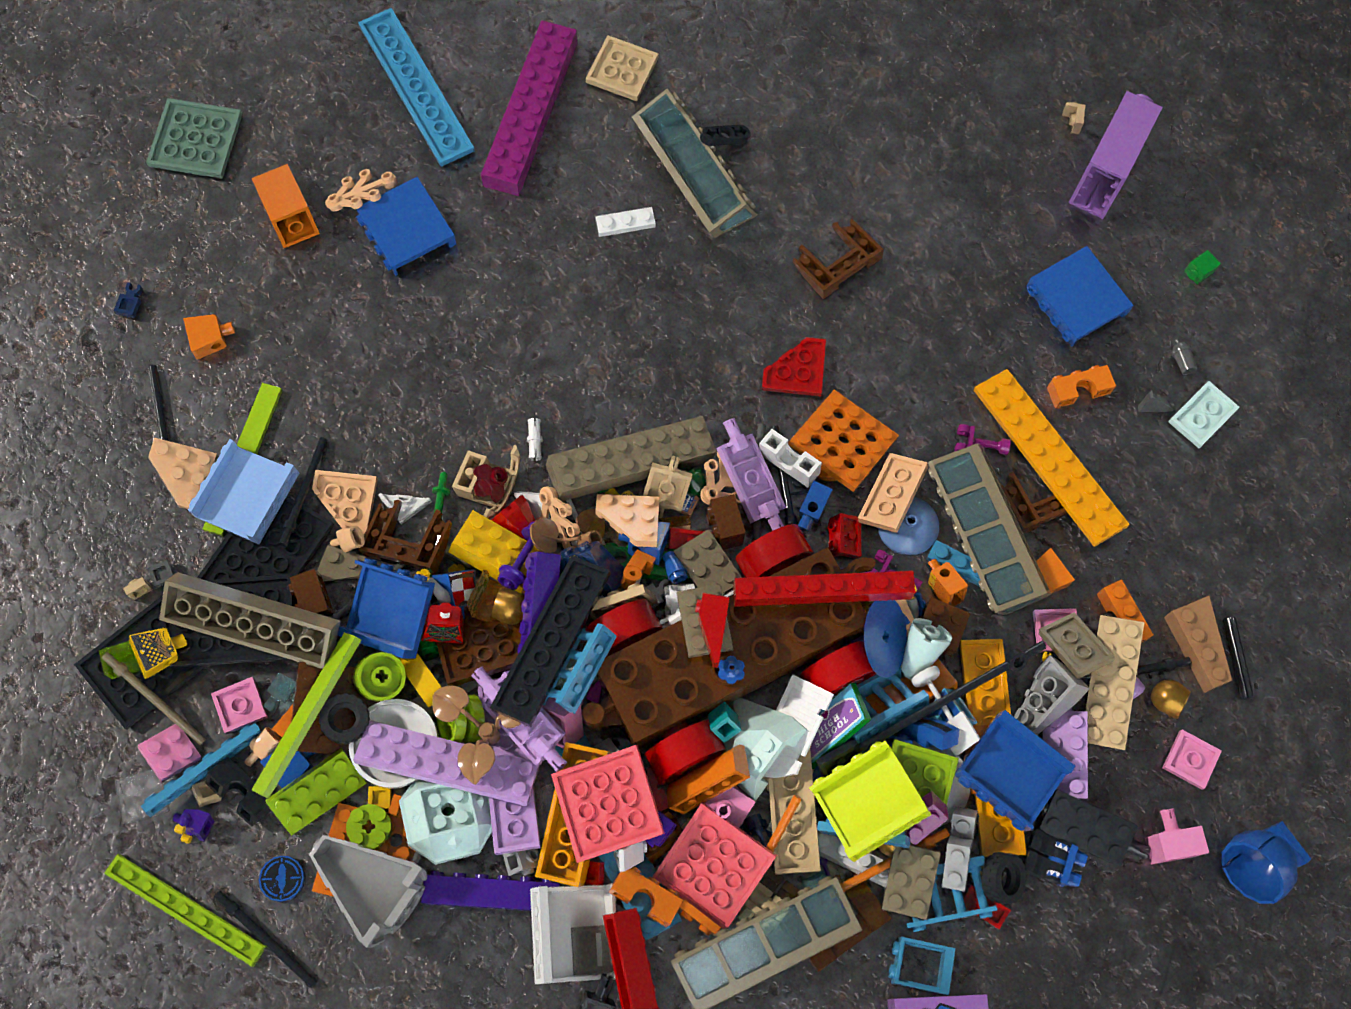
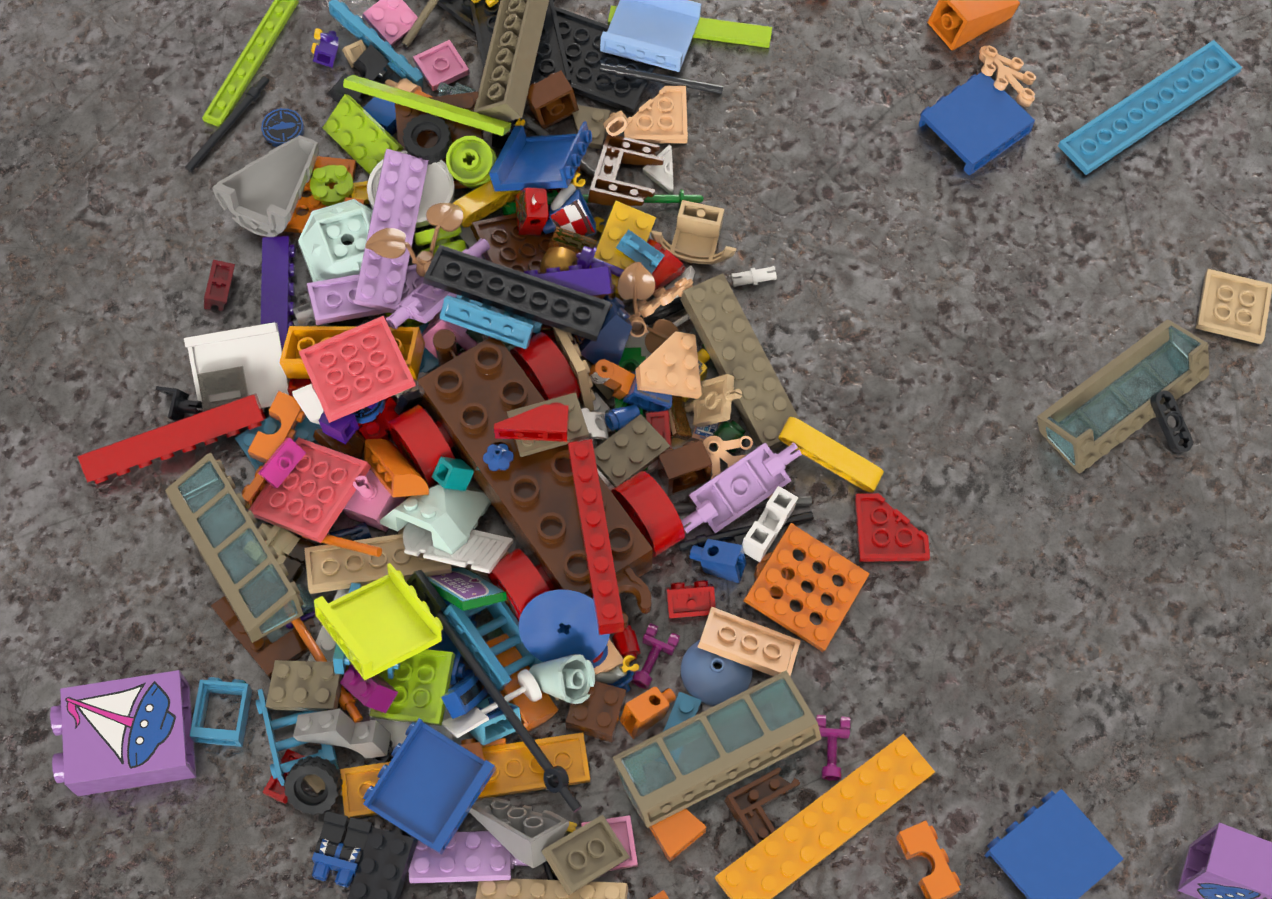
camera: 85 degrees right, 5 degrees down
dark red plate [473,464,508,503] -> none
magenta brick [481,20,577,196] -> none
white plate [595,207,656,237] -> none
reddish brown wedge [793,219,884,299] -> none
none -> dark red hinge [204,259,235,311]
none -> dark pink plate [258,438,306,488]
none -> dark azure hinge [616,230,665,273]
none -> yellow beam [778,417,884,493]

